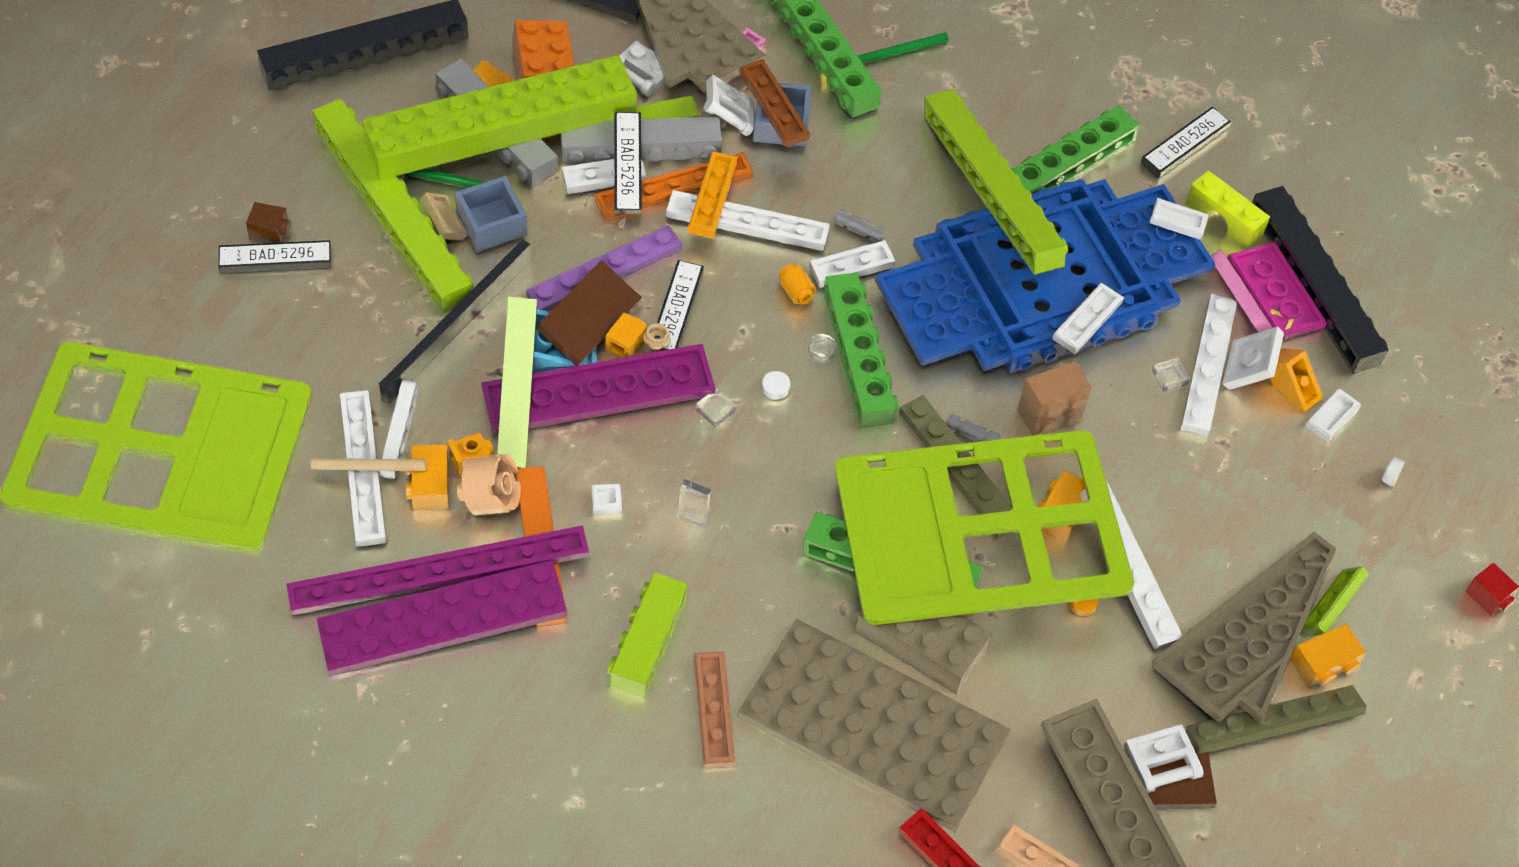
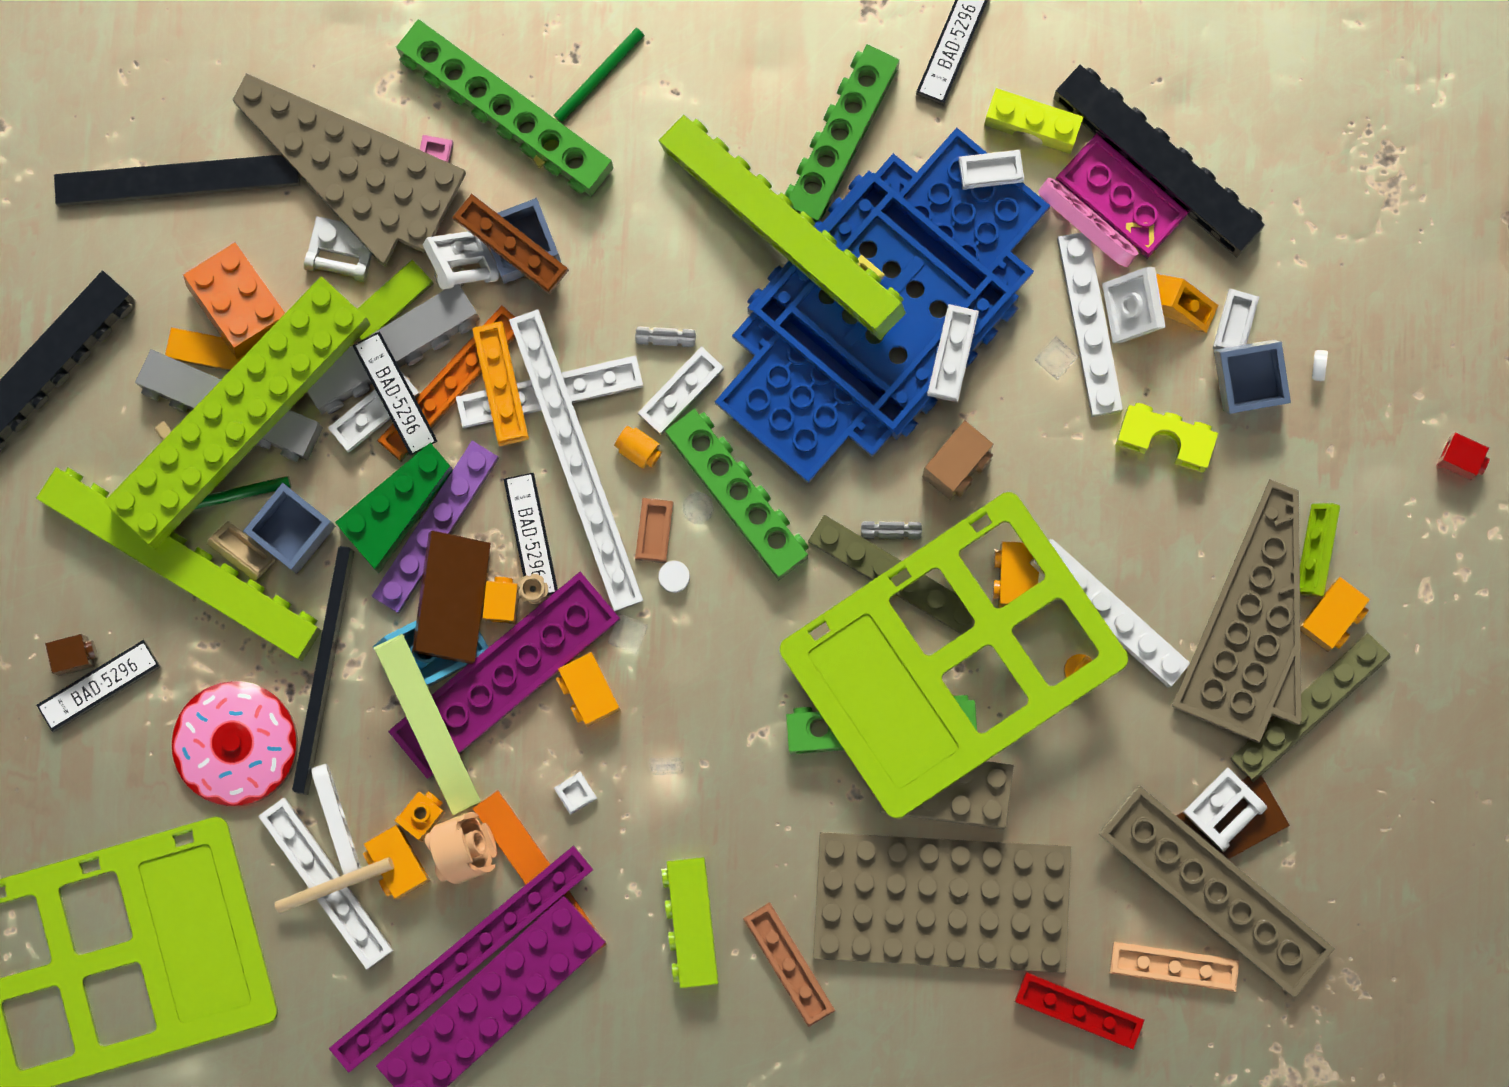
camera: 15 degrees left, 25 degrees up
none -> bright pink dish [172,681,298,806]
none -> green wedge [335,442,453,573]
none -> white plate [509,309,644,612]
none -> light orange brick [556,652,621,727]
none -> nougat tile [635,498,674,563]
none -> neon yellow arch [1115,403,1218,473]
none -> sand blue piece [1214,340,1291,414]

